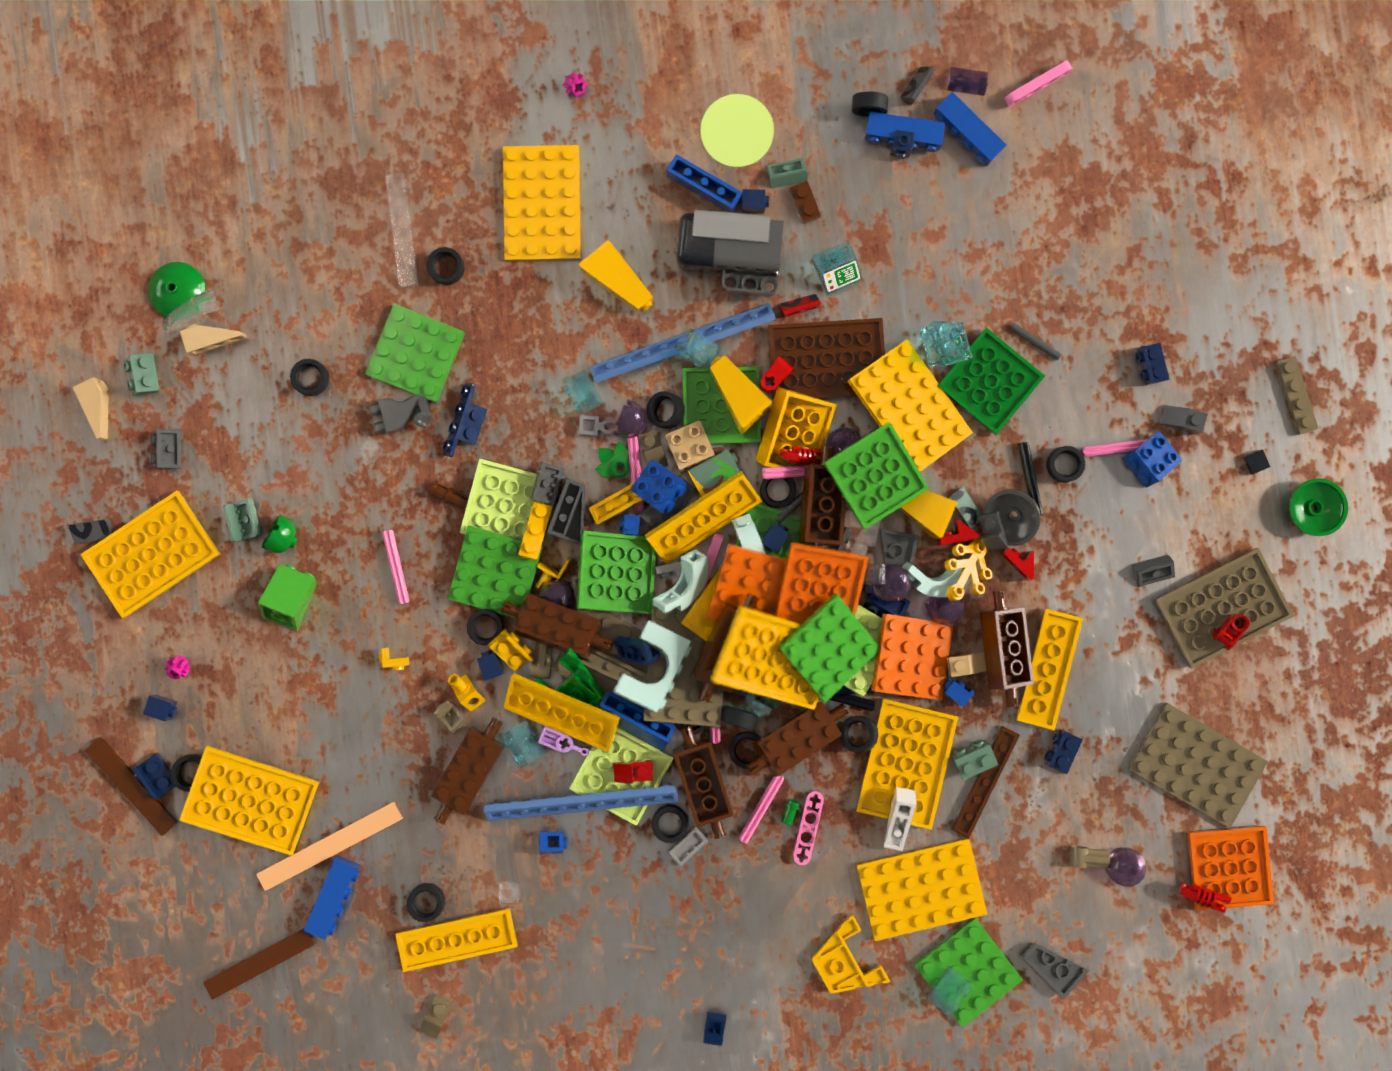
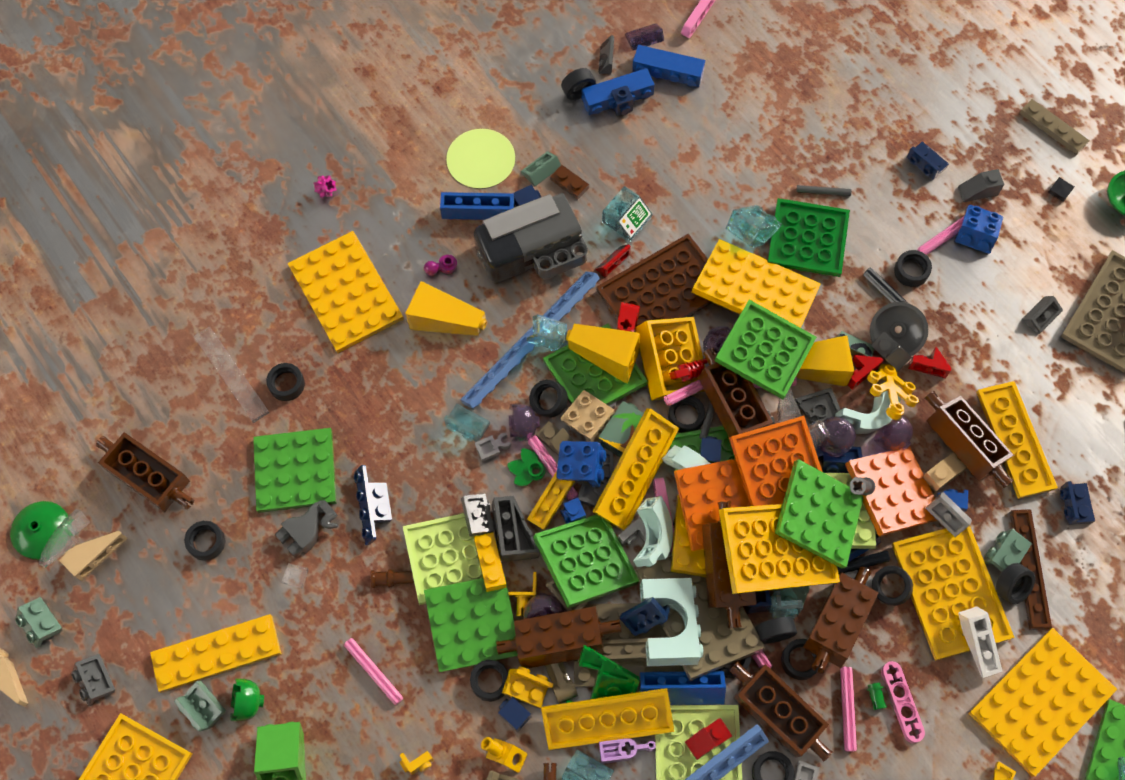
camera: 30 degrees left, 20 degrees down
none -> reddish brown brick [96,432,195,512]
none -> yellow plate [150,614,281,693]
none -> magenta plate [424,255,457,276]
none -> dark grey bush [850,477,876,496]
none -> light grey slope [926,492,972,537]
none -> black tyre [996,563,1035,604]

